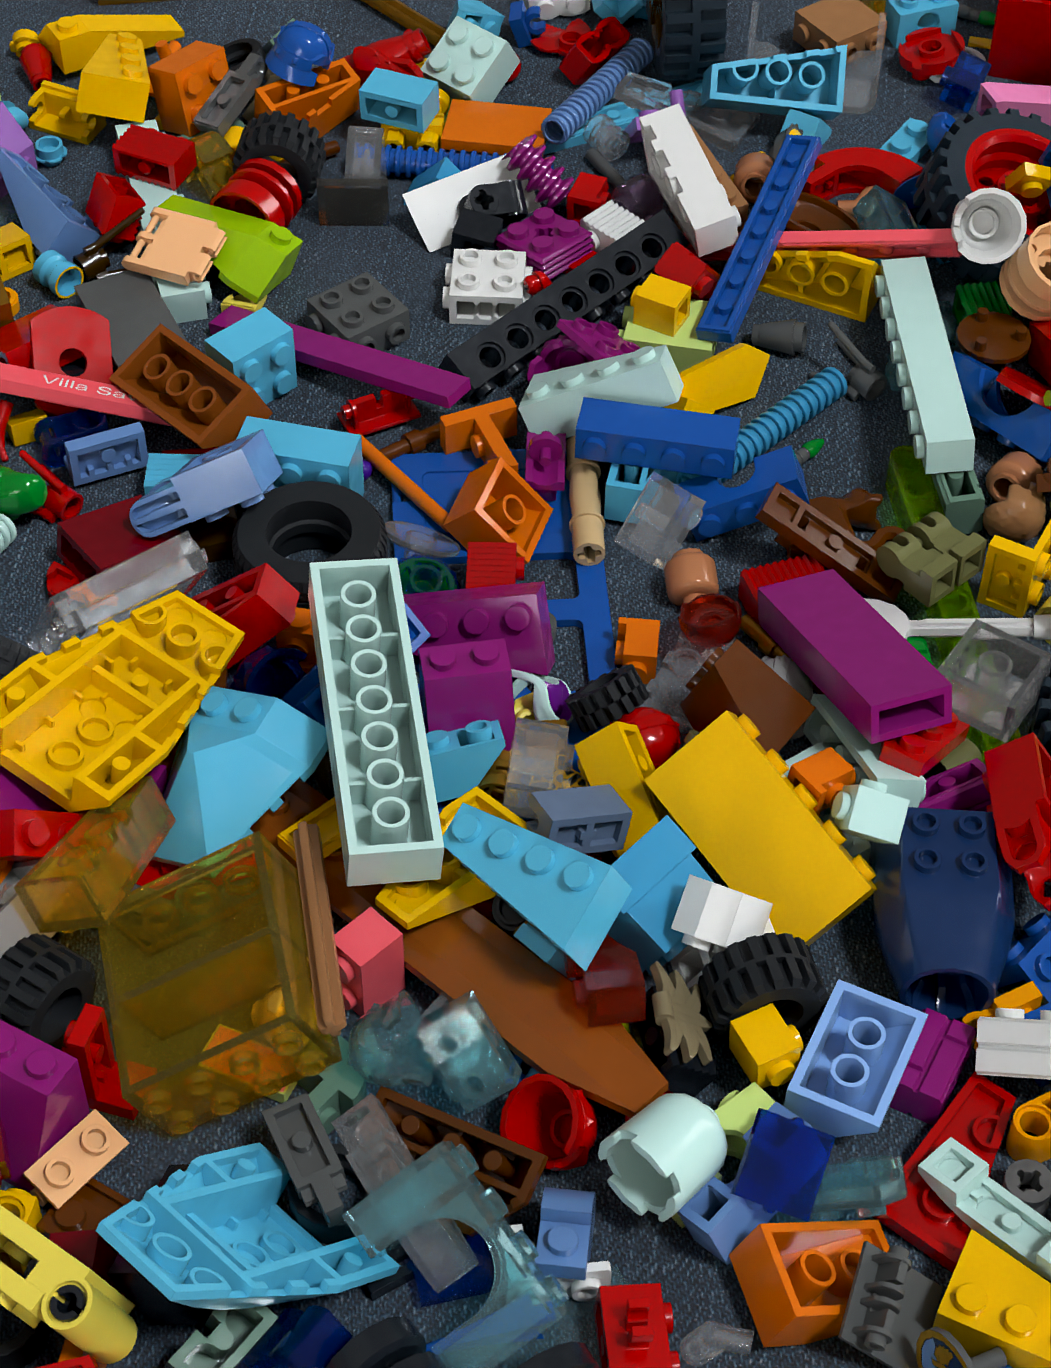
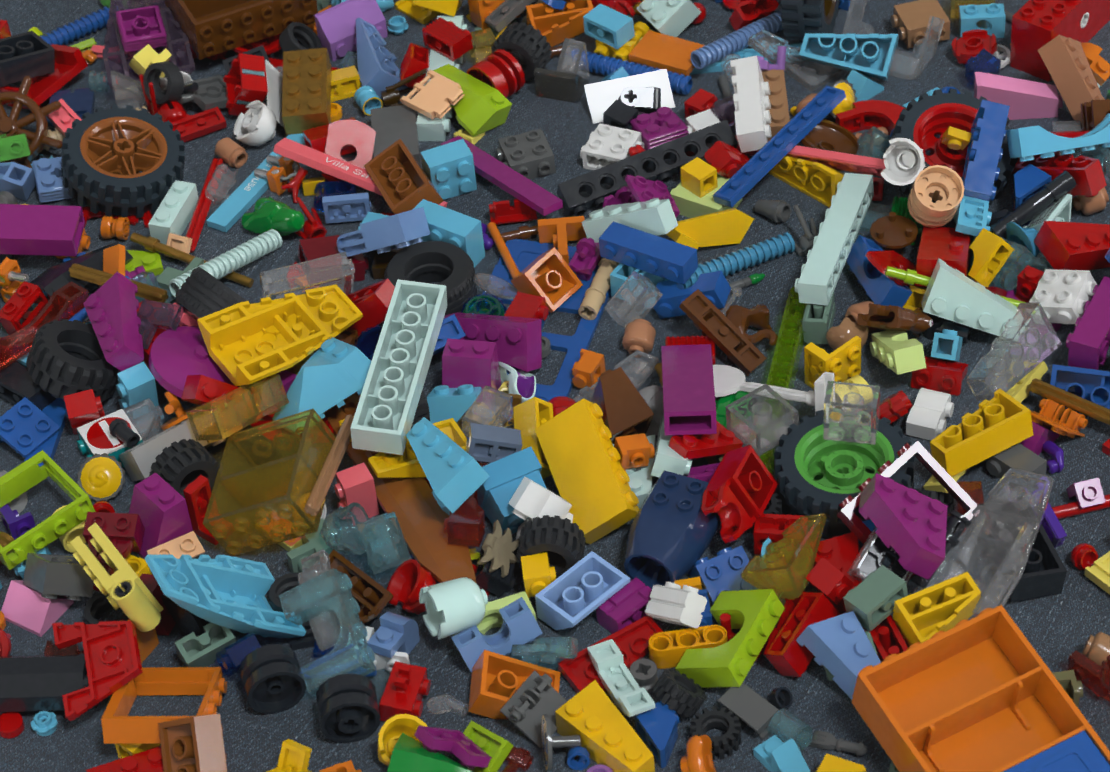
camera: 25 degrees right, 5 degrees down
dark grey hinge [261,1092,348,1228] -> none
magenta piece [501,133,574,209] -> none
black tyre [565,664,649,733] -> none
clear red hair [677,593,742,649] -> none
clear blue piece [730,1108,835,1222] -> none
light aqua brick [831,779,910,845] -> none
olive legs [876,511,987,608] -> none
none -> clear hinge [720,287,742,316]

